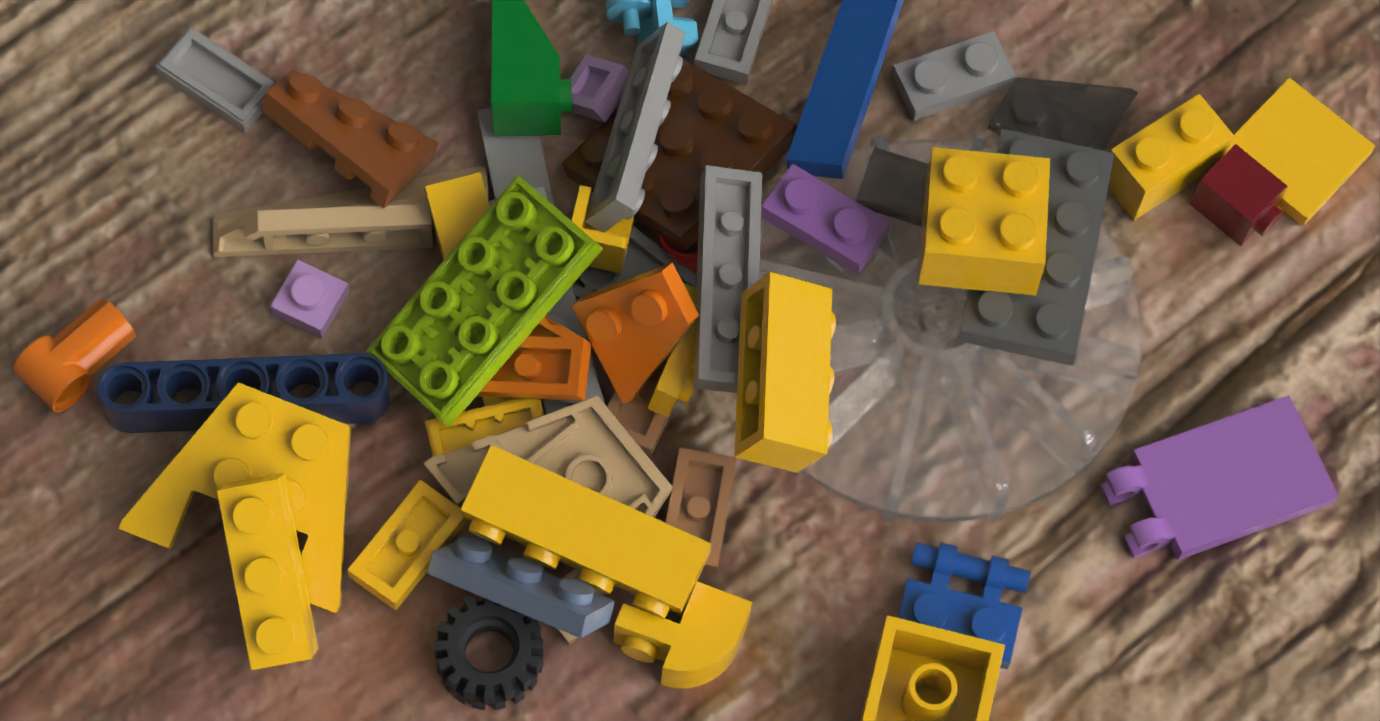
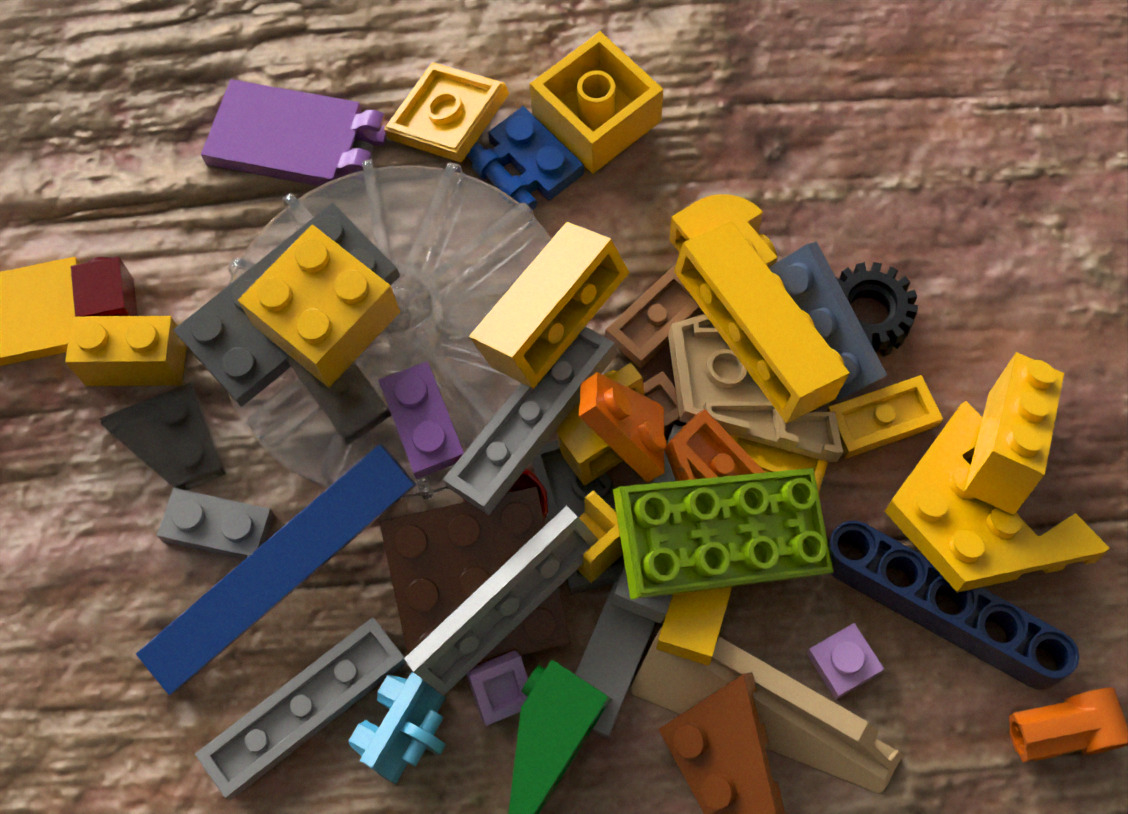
camera: 135 degrees left, 0 degrees up
none -> yellow tile [384,62,509,163]

